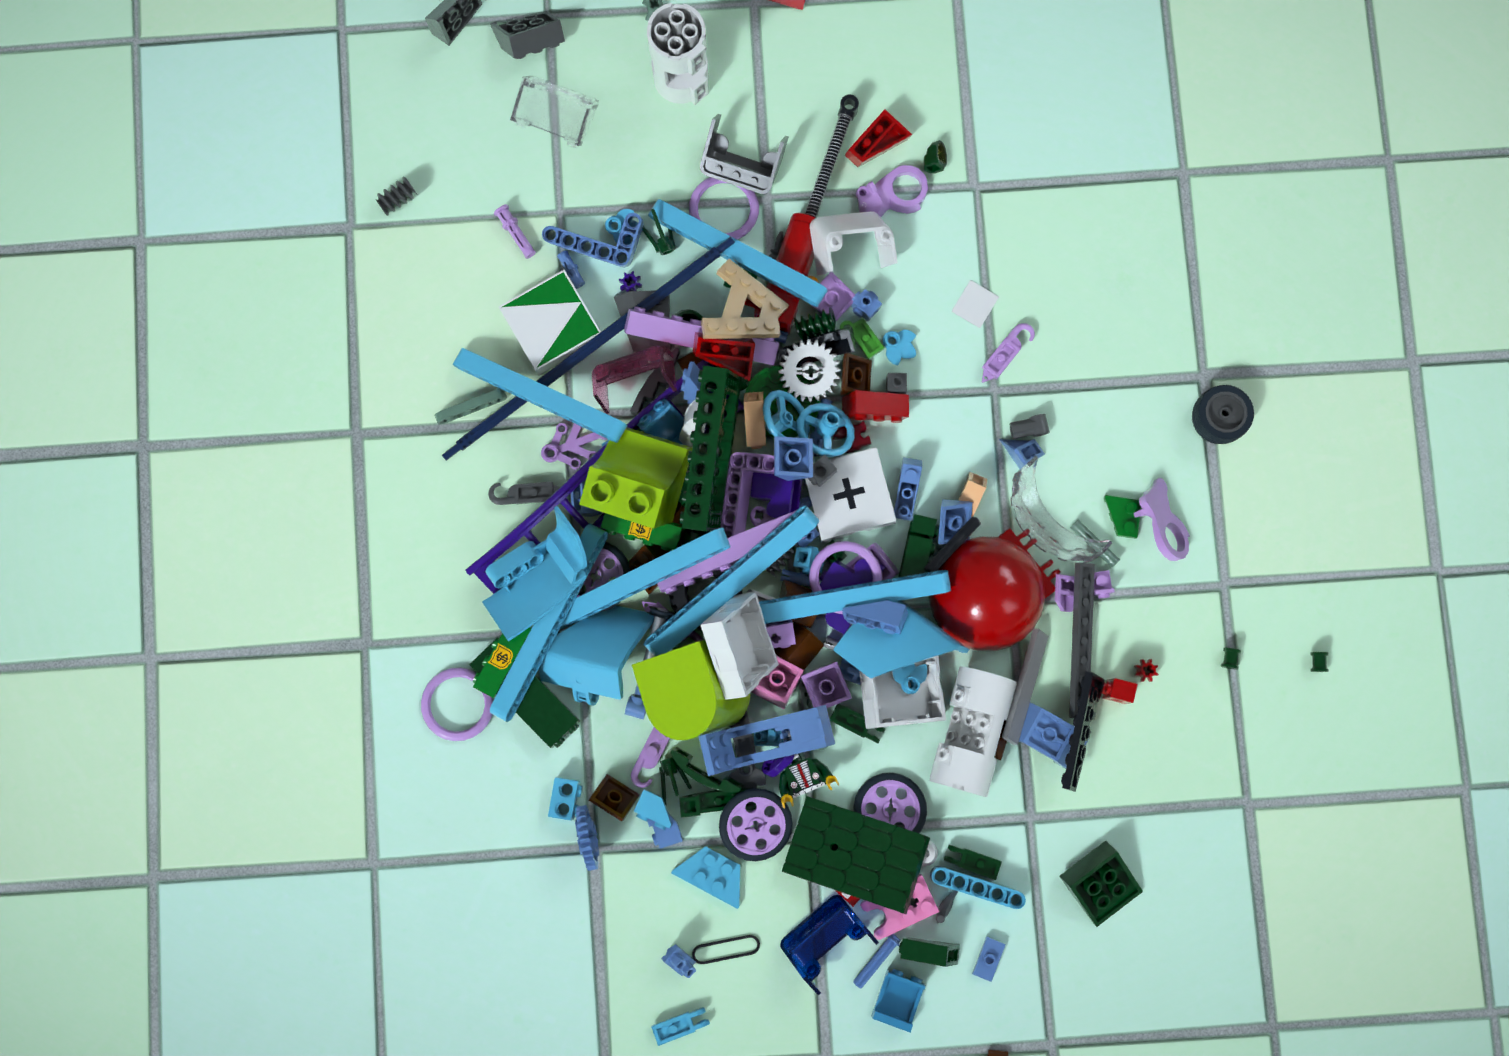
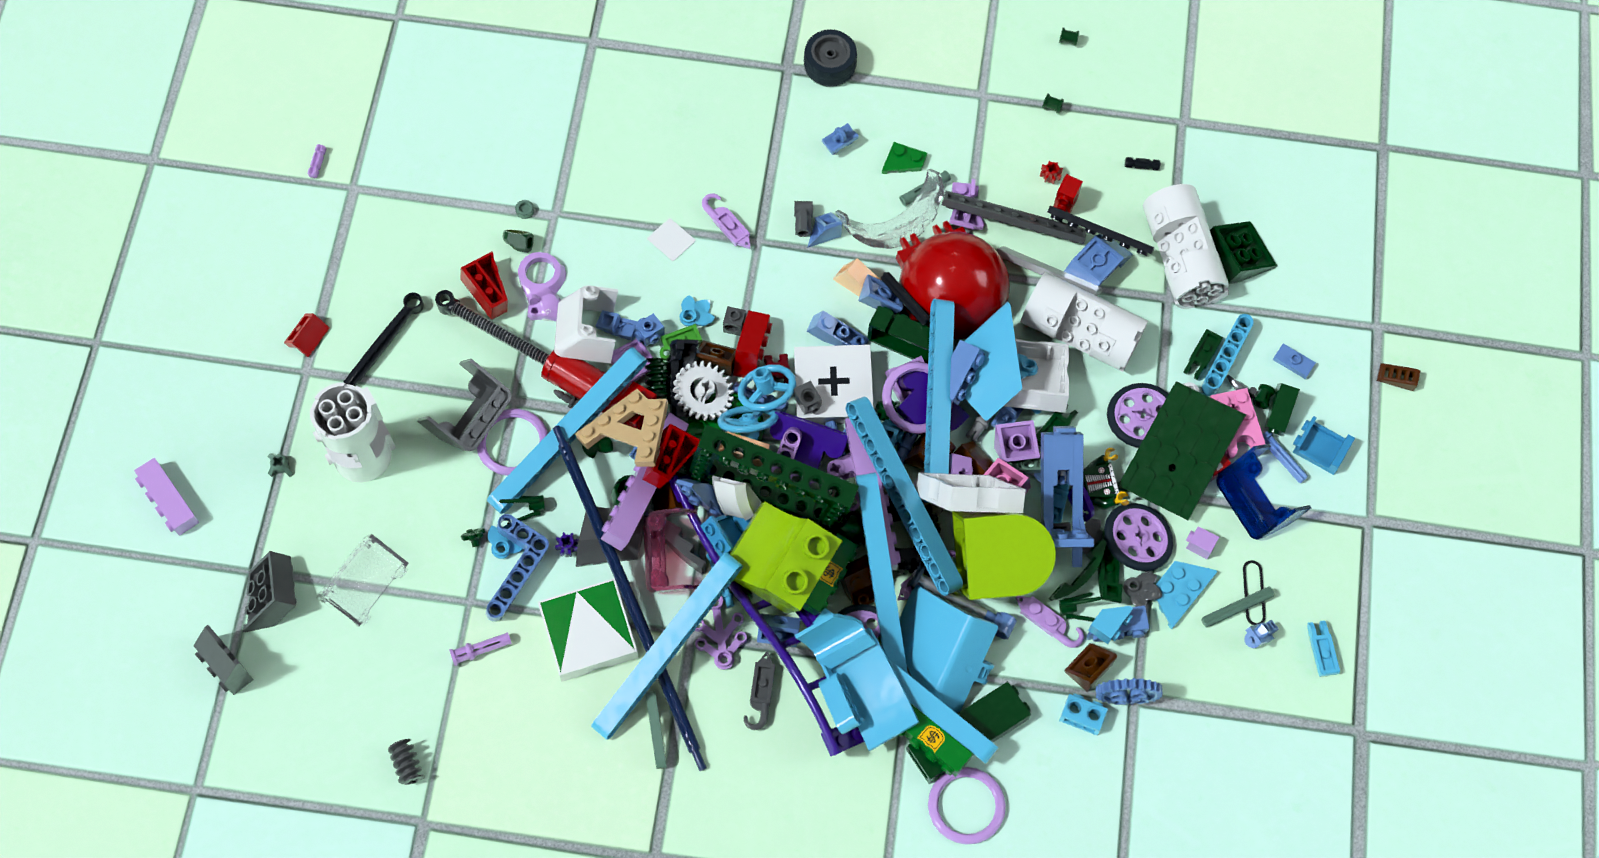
camera: 80 degrees left, 15 degrees down
medium blue pin [557,251,585,289] -> none
medium blue slope [774,436,813,481] -> none
lavender animal [1134,478,1190,561] -> none
none -> black piece [344,292,424,386]
none -> dark green plant [461,528,486,547]
none -> sand green tile [515,200,534,219]
none -> medium blue slope [596,310,637,341]
none -> medium blue hips [822,123,859,155]
none -> dark grey plate [1123,573,1162,607]
none -> black axle [1124,157,1161,170]
none -> white cylinder [1143,184,1230,309]
none -> lavender brick [1186,526,1219,559]
none -> sand green axle [1201,586,1274,628]
none -> dark green bush [1252,384,1275,409]

